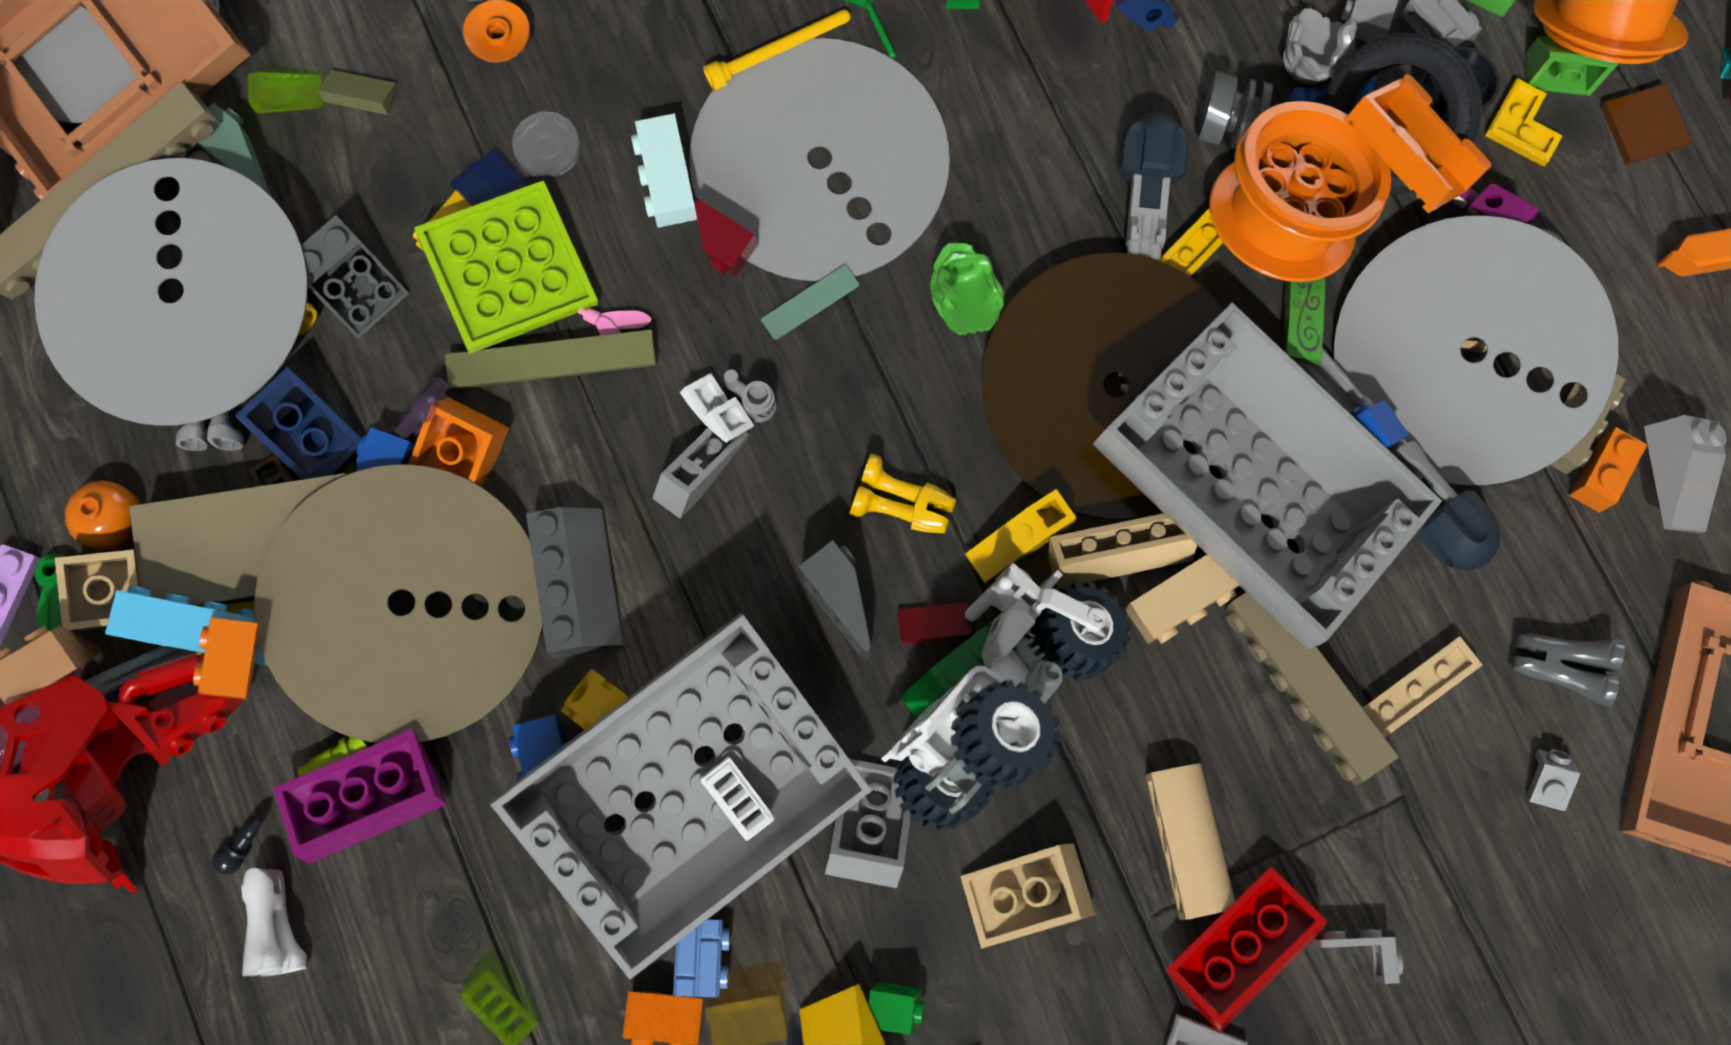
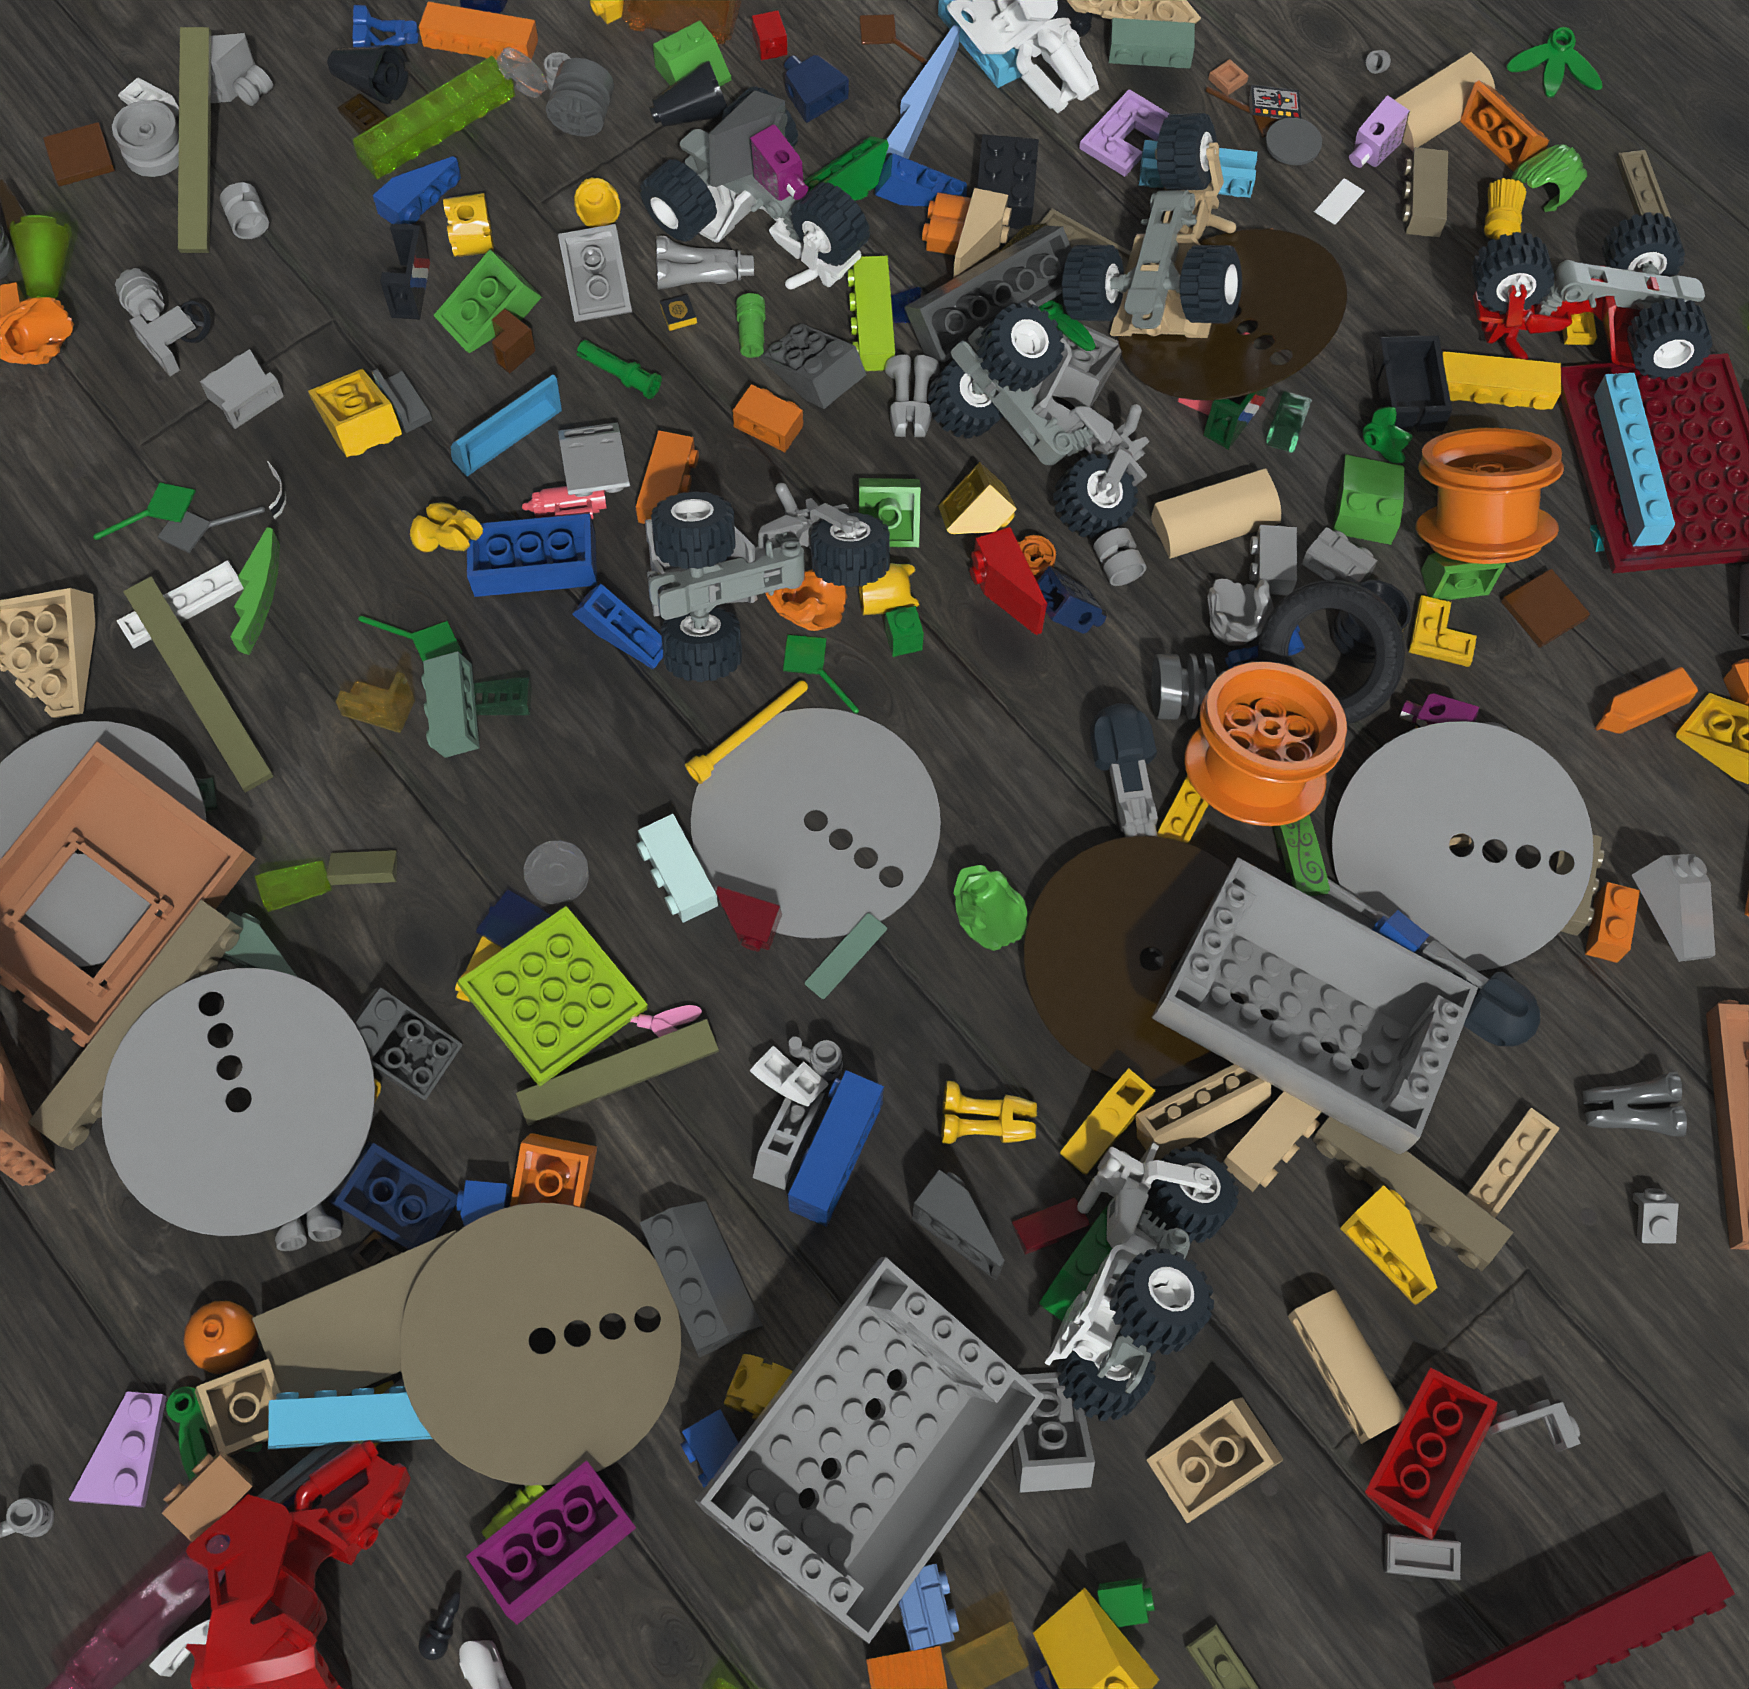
camera: 15 degrees left, 10 degrees down
orange brick [193,617,260,700] -> none
clear purple plate [389,377,450,440] -> none
orange dish [463,0,530,62] -> none
white slope [699,756,775,841] -> none
orange piece [1344,74,1491,213] -> none
none -> blue brick [788,1070,884,1227]
none -> yellow slope [1340,1185,1437,1305]

